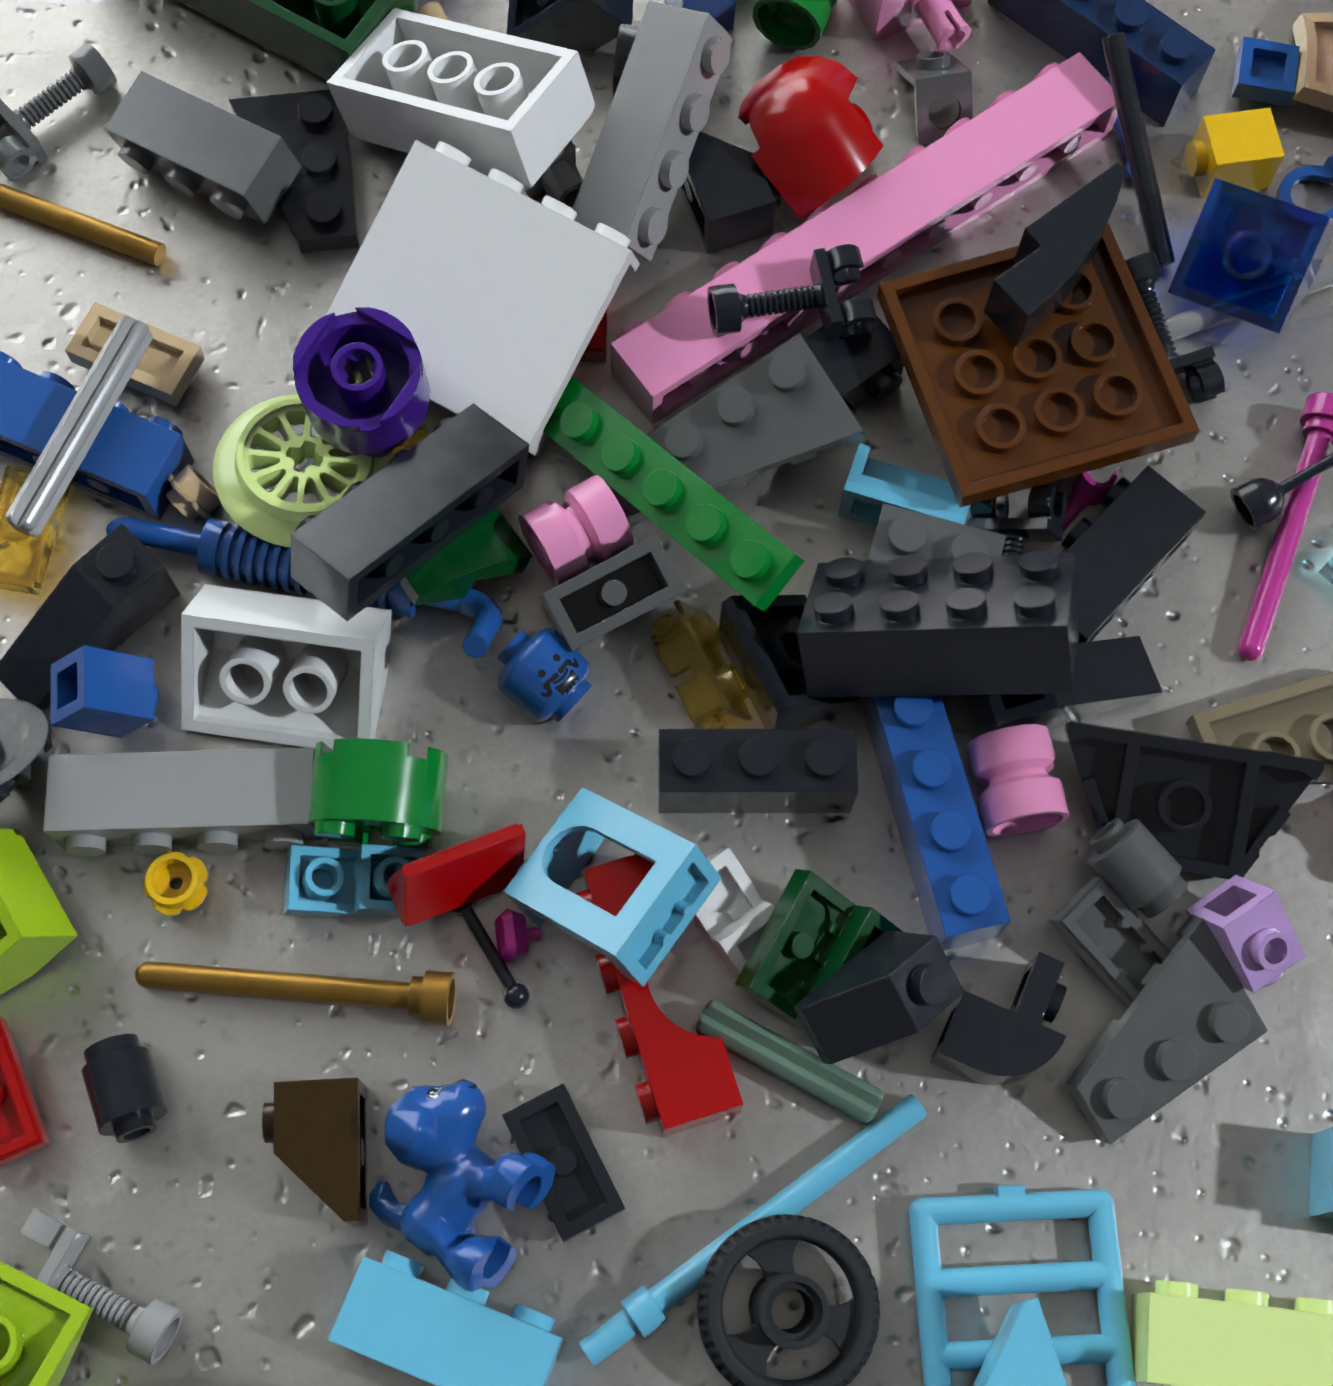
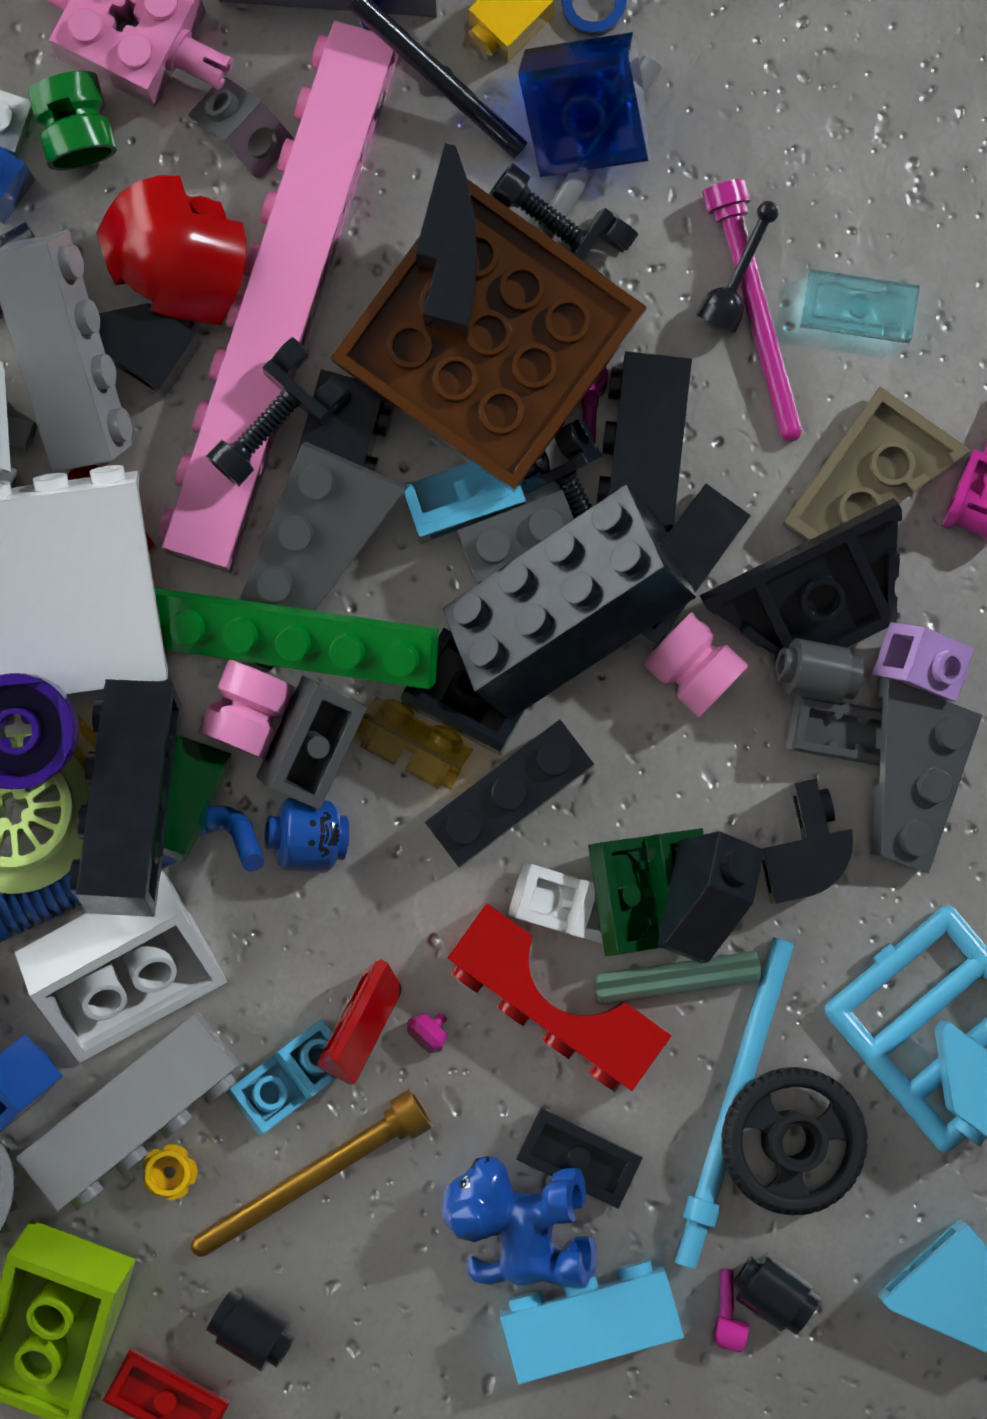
camera: 30 degrees left, 15 degrees up
dark brown slope [262,1077,368,1226] -> none
green brick [308,738,448,850] -> none
black hinge [451,901,530,1009] -> none
medium azure panel [503,787,722,987] -> none
blue brick [863,696,1011,951] -> none

